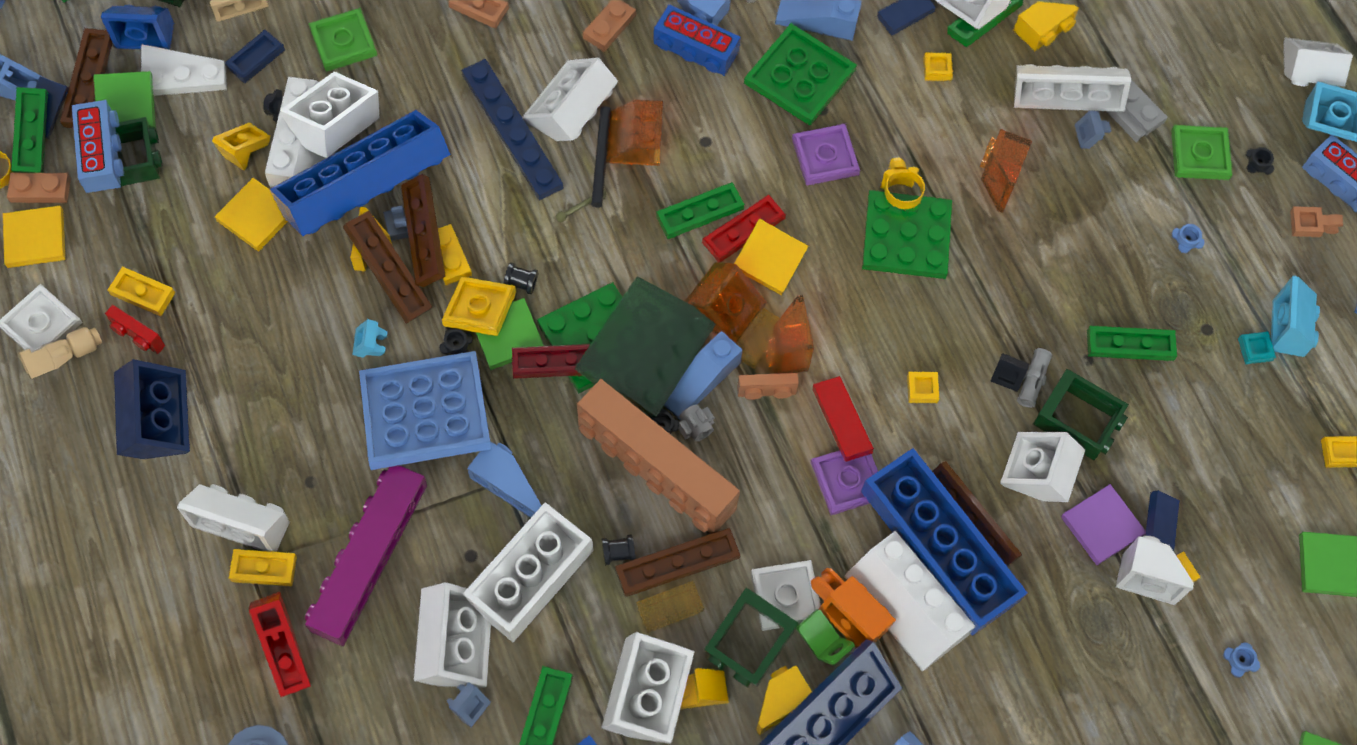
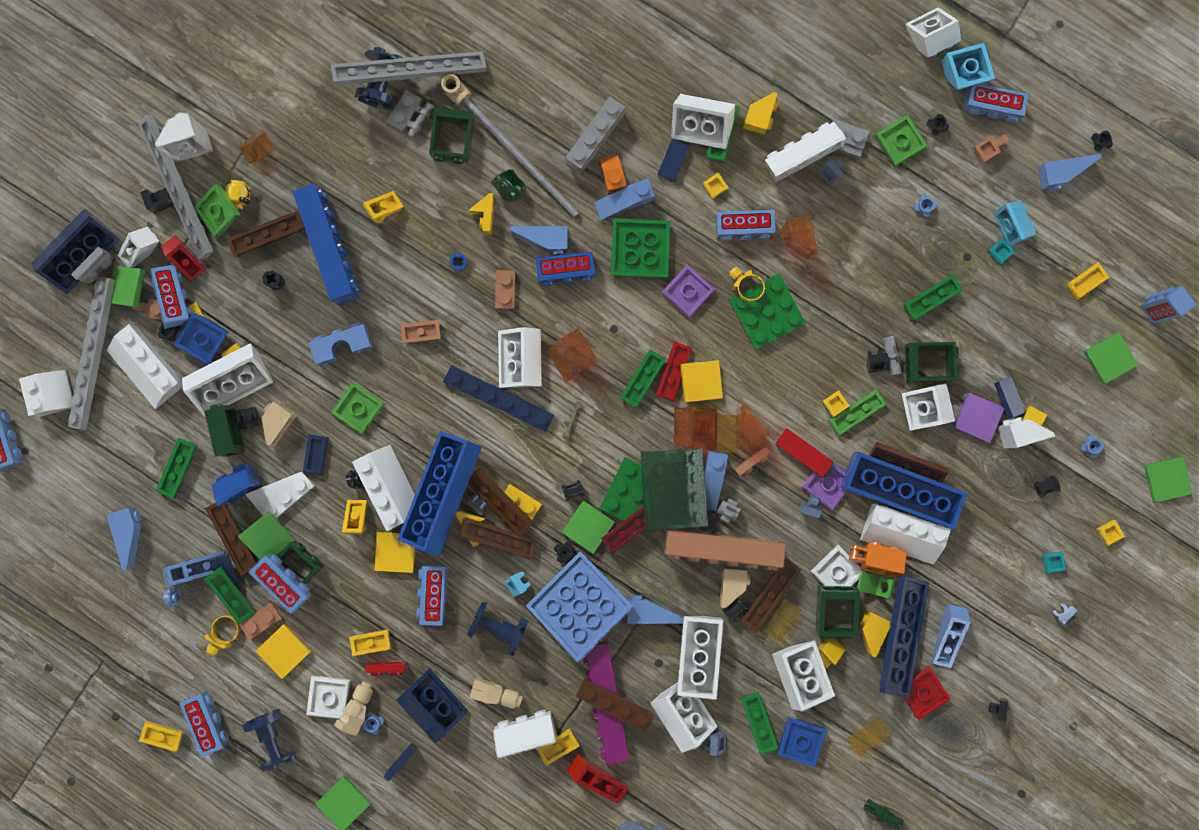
camera: 30 degrees left, 20 degrees up
white slope [280,72,379,158] -> none
yellow tile [442,276,516,336] -> none
black bar [591,106,611,208] -> none
none -> medium blue plate [361,712,384,735]
none -> dark blue tile [384,743,417,782]
none -> brick [416,565,448,626]
none -> dark blue piece [467,602,529,657]
none -> tan piece [469,677,523,709]
none -> reddish brown plate [576,678,655,732]
none -> medium blue brick [715,210,775,241]
none -> tan slope [720,567,750,608]
none -> sand blue tile [799,494,822,518]
none -> bright green tile [828,389,887,436]
none -> black bush [1034,476,1061,498]

